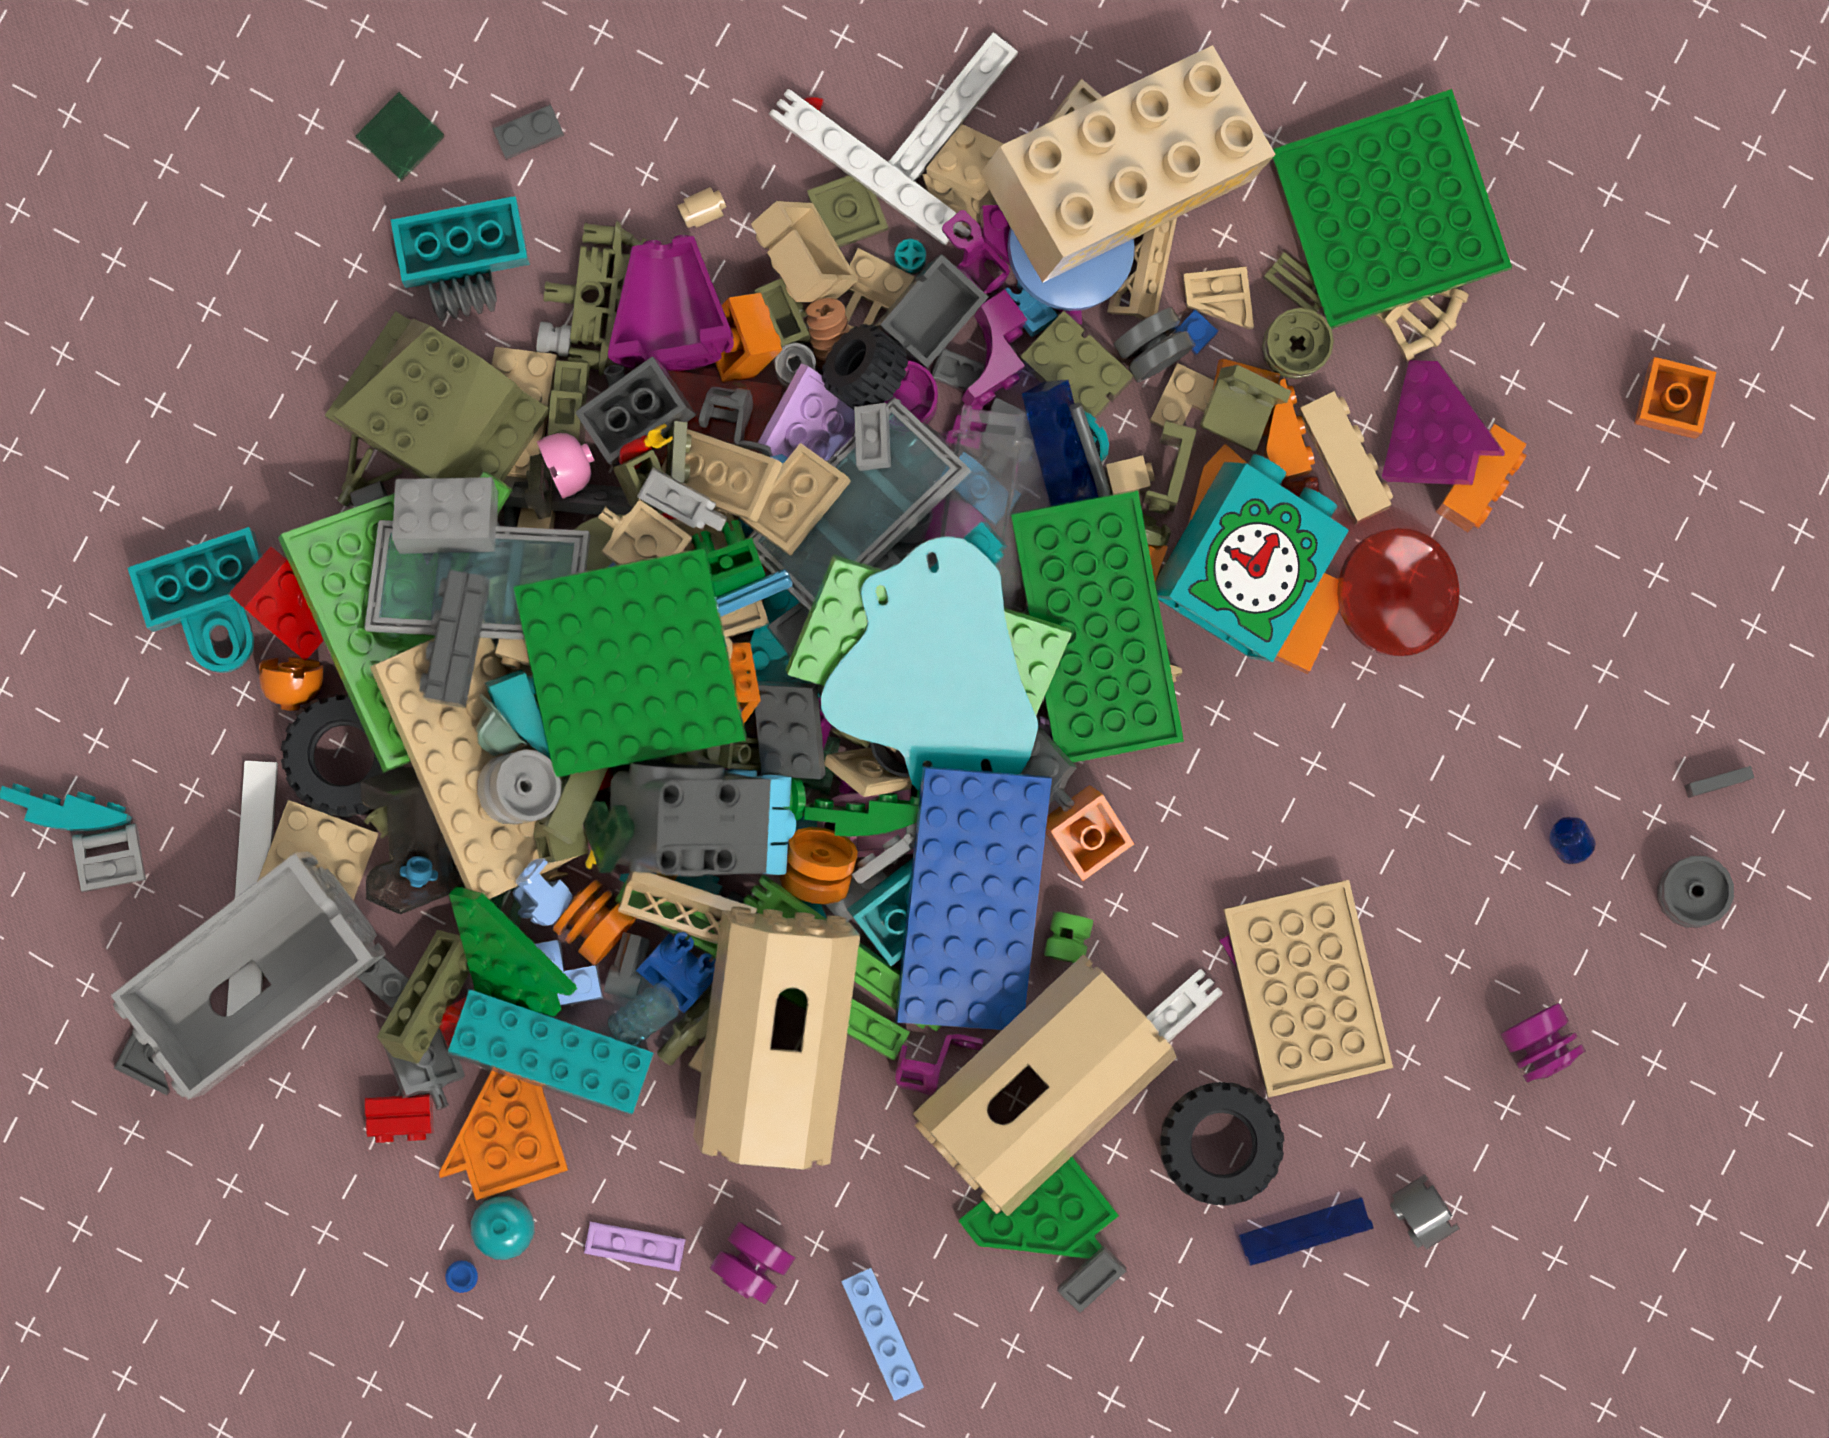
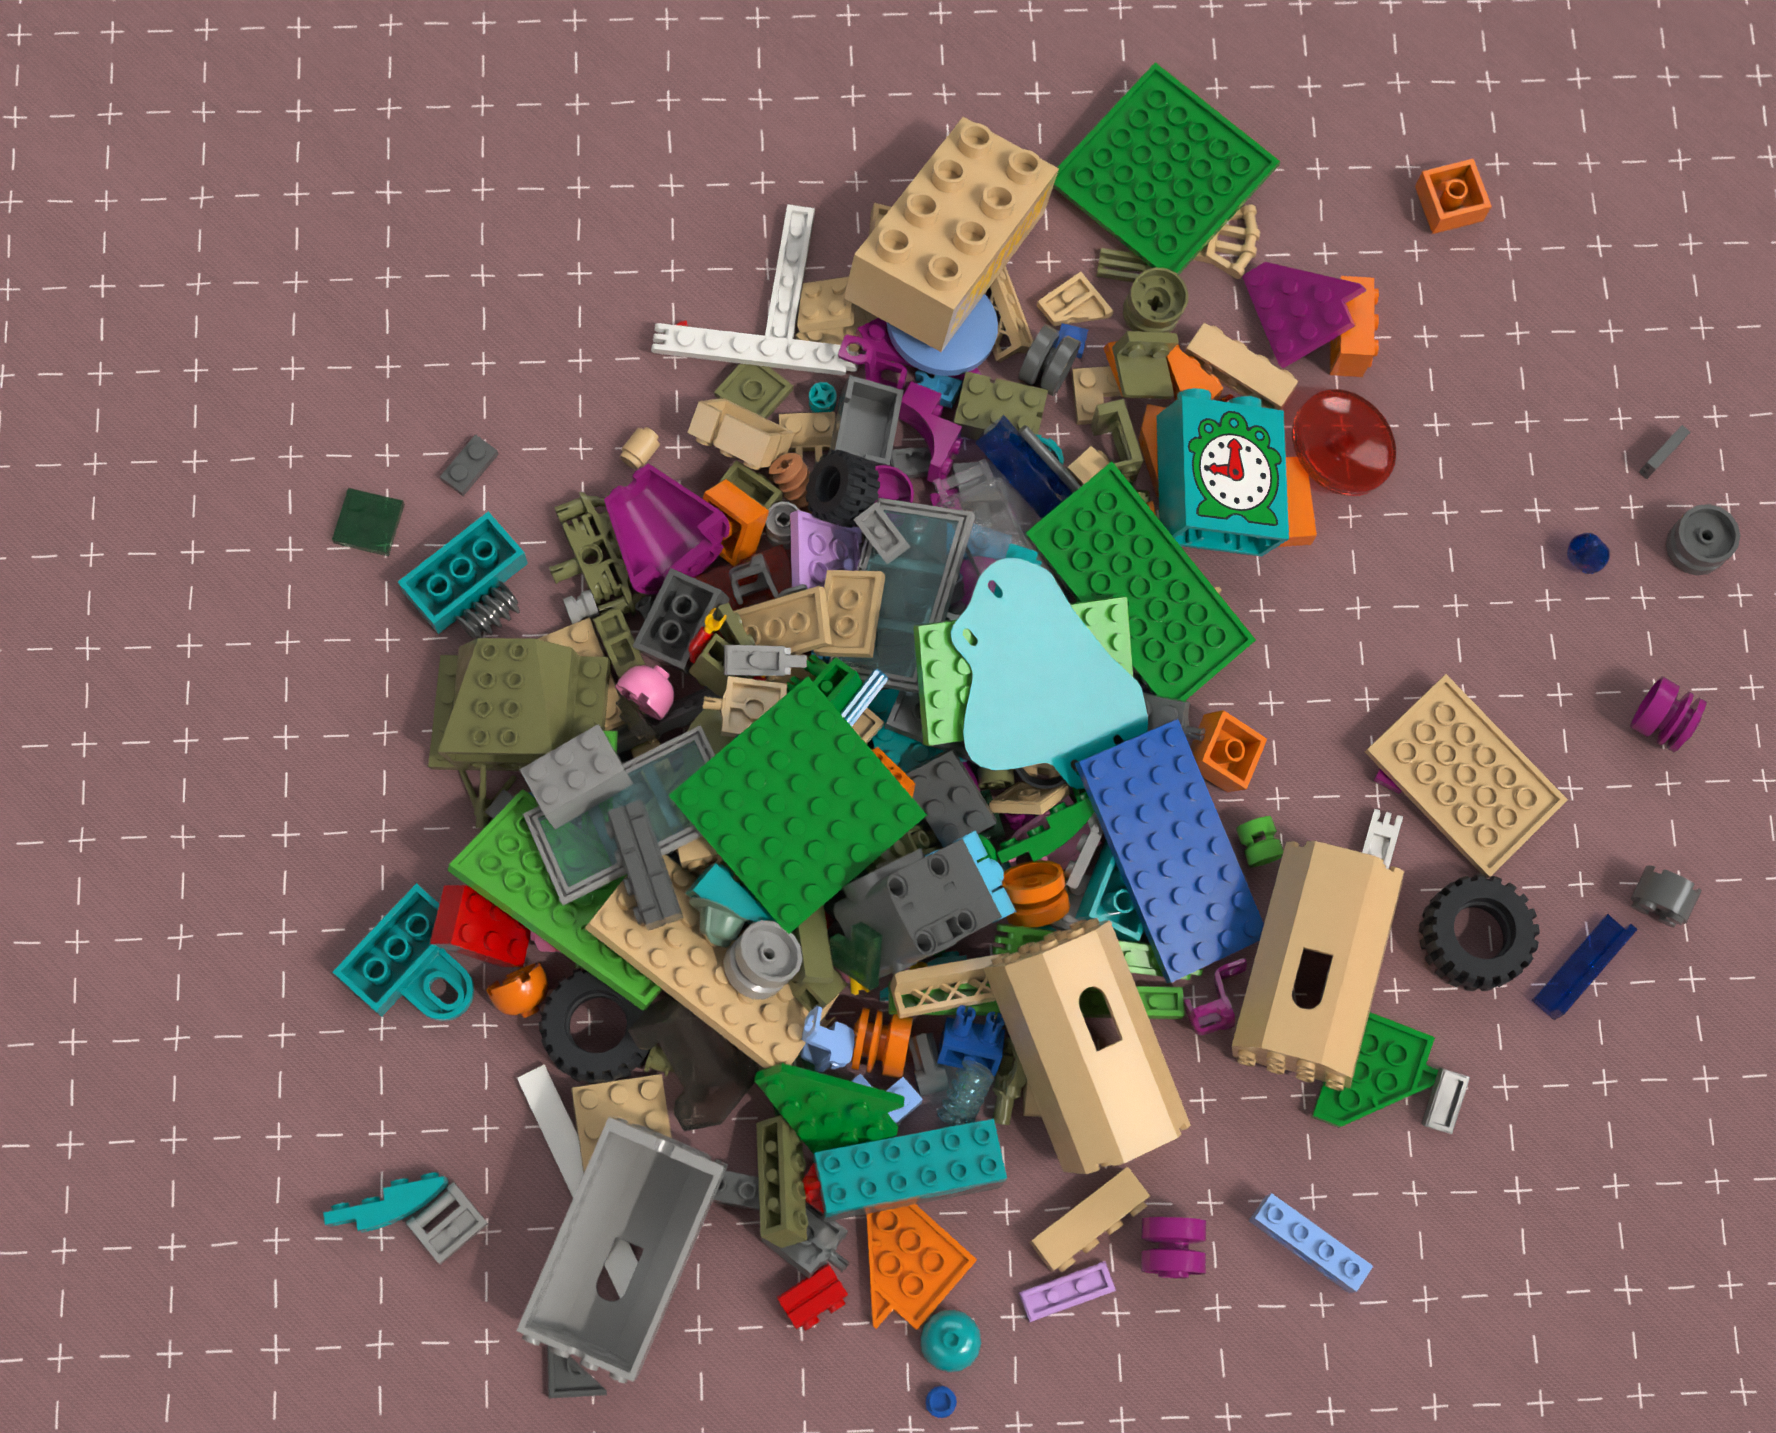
camera: 35 degrees left, 10 degrees down
dark azure plate [400,856,438,887] -> none
none -> tan brick [1029,1167,1150,1273]

